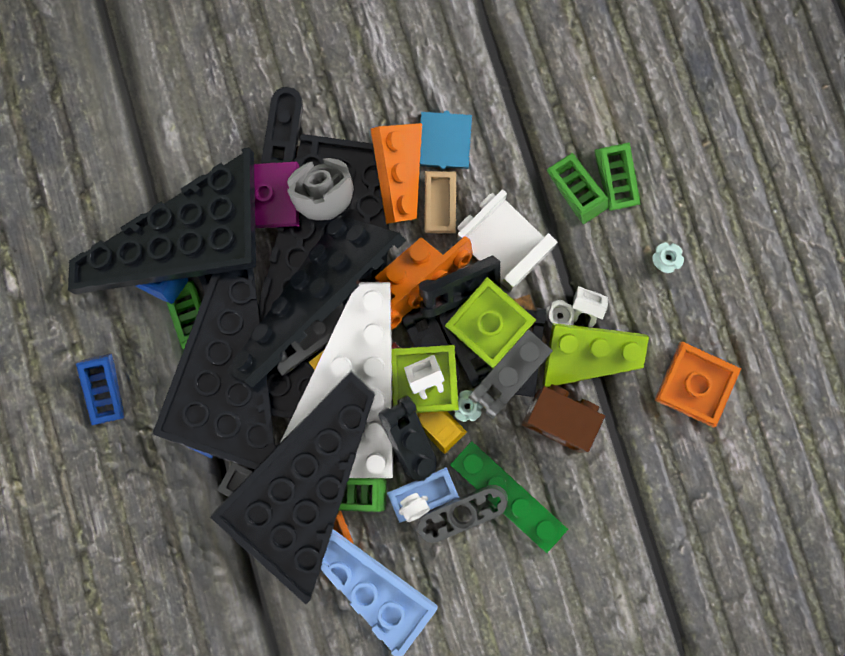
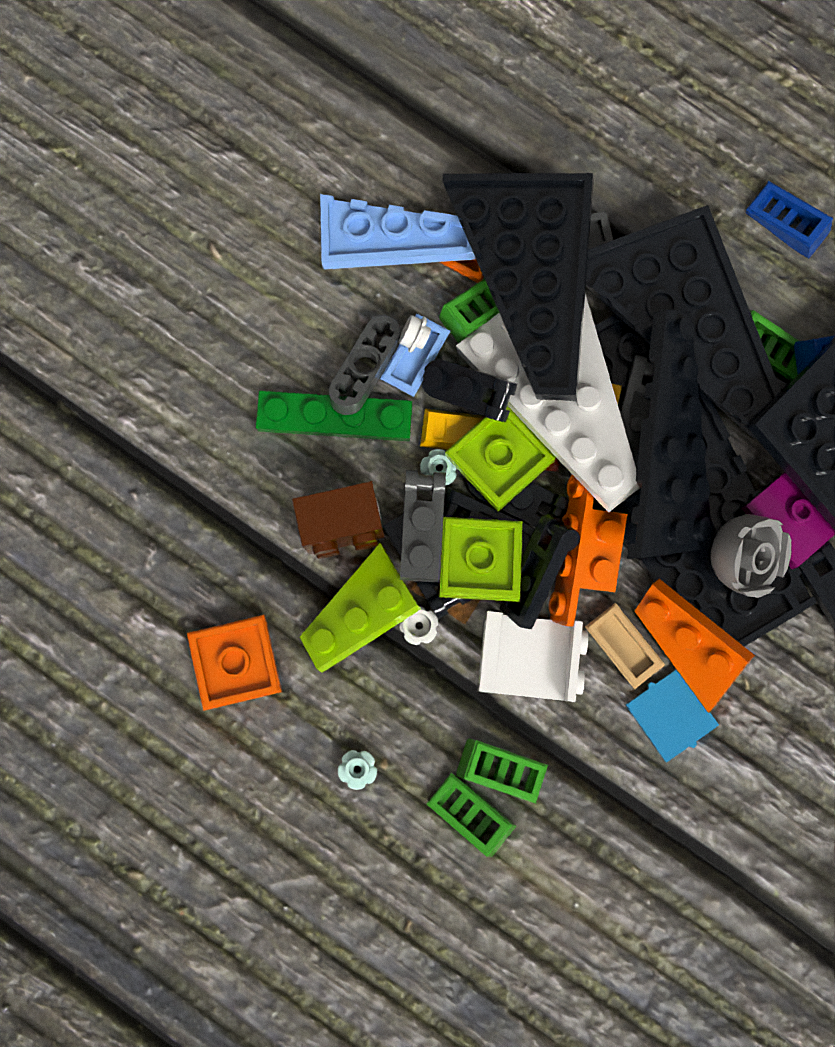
camera: 140 degrees right, 0 degrees up
white tile [404,355,445,399] -> none
white tile [572,286,608,328] -> none

